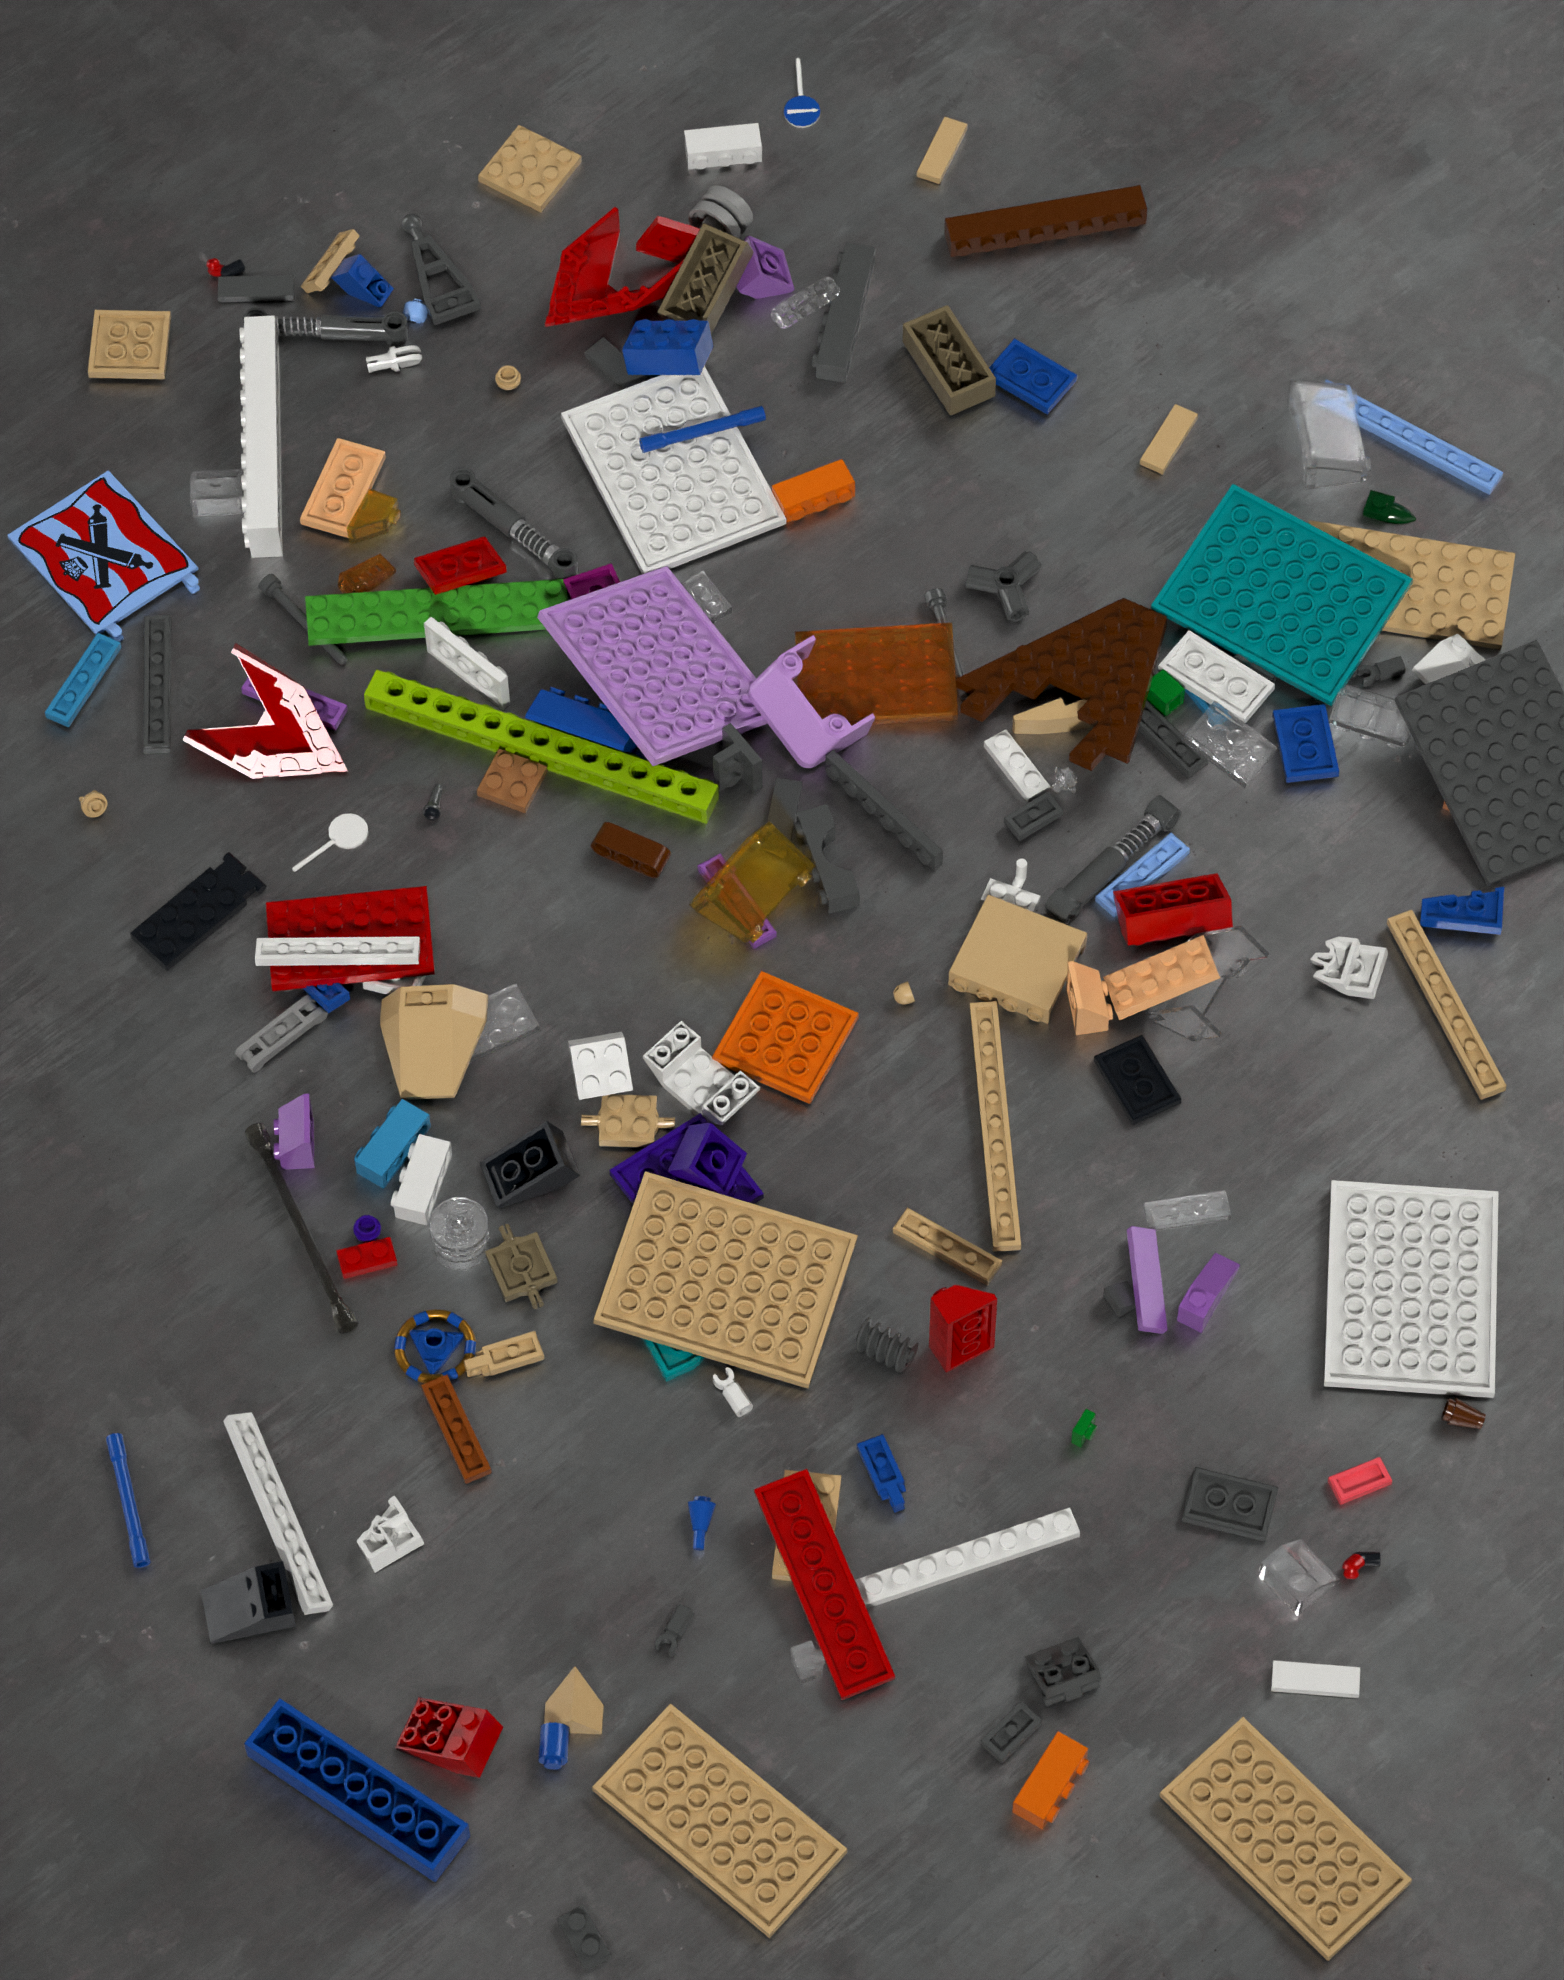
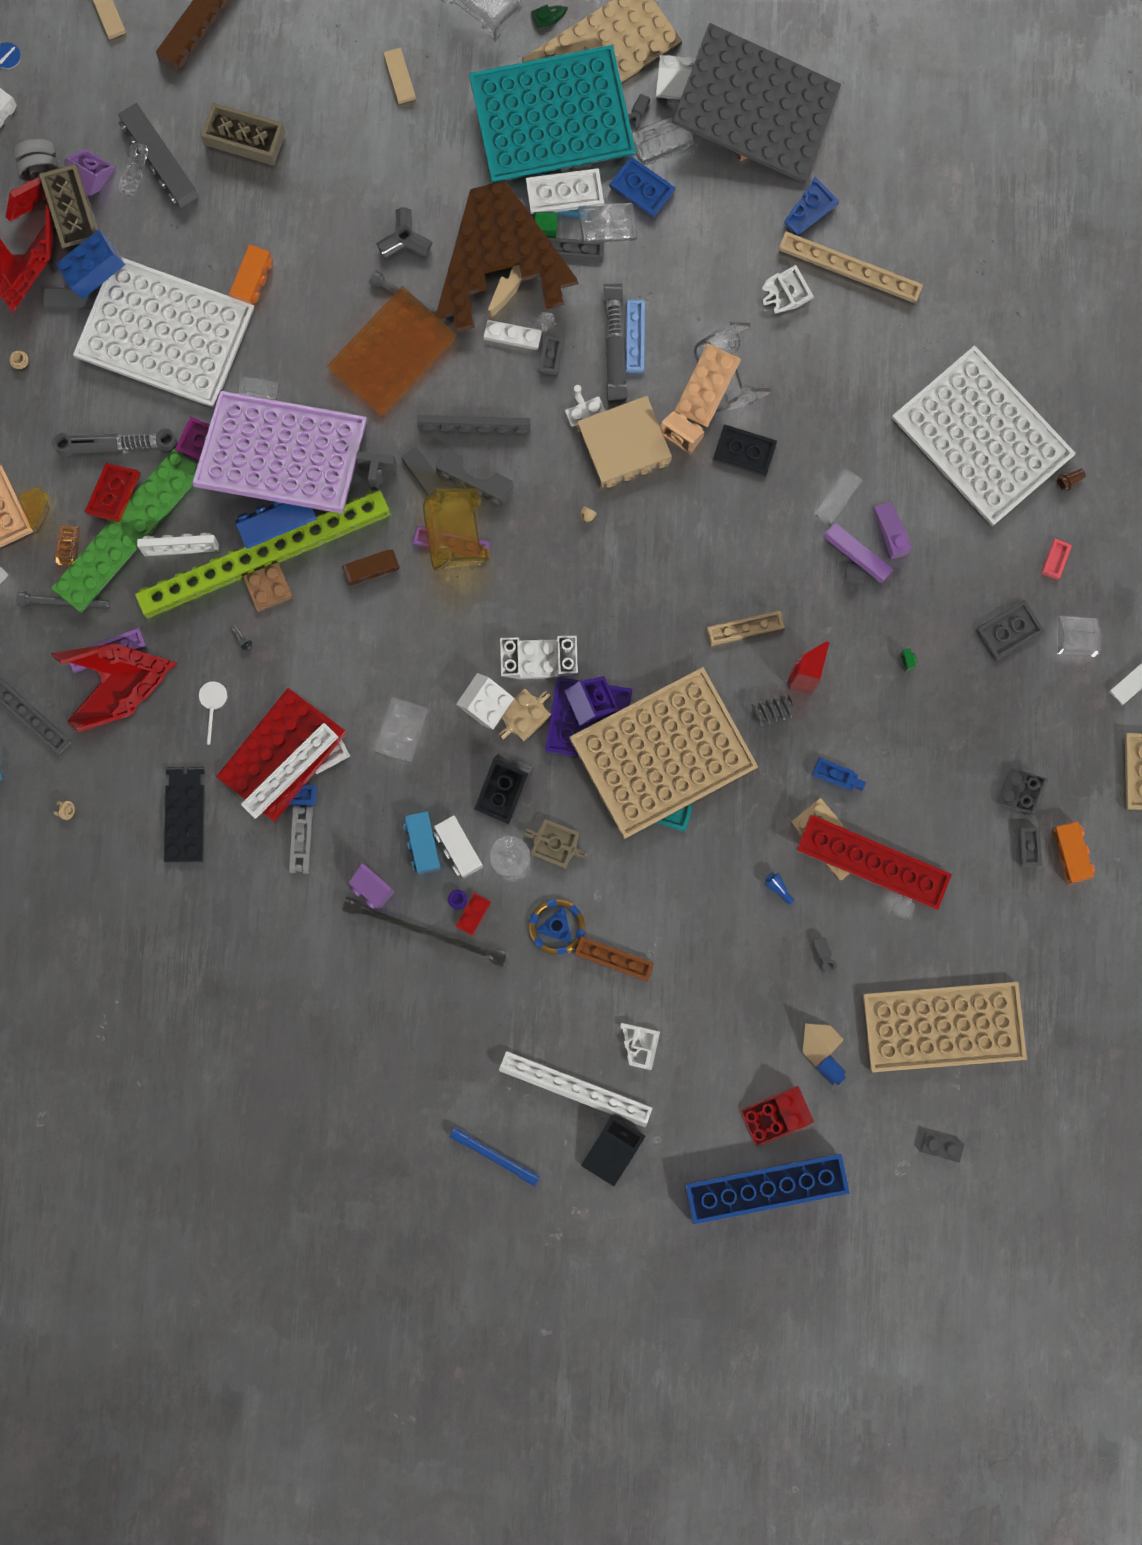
camera: 50 degrees left, 20 degrees up
tan wedge [380,984,488,1100] -> none
tan hinge [464,1331,544,1377] -> none
blue piece [639,406,766,453] -> none
orange plate [712,971,859,1104] -> none
white bar [713,1367,753,1417] -> none
lavender windscreen [748,635,876,768] -> none
white plate [855,1507,1080,1609] -> none
tan plate [970,1001,1021,1252] -> none
blue plate [989,338,1077,415] -> none
red slope [1113,873,1233,946] -> none
red arm [1342,1552,1381,1579] -> none

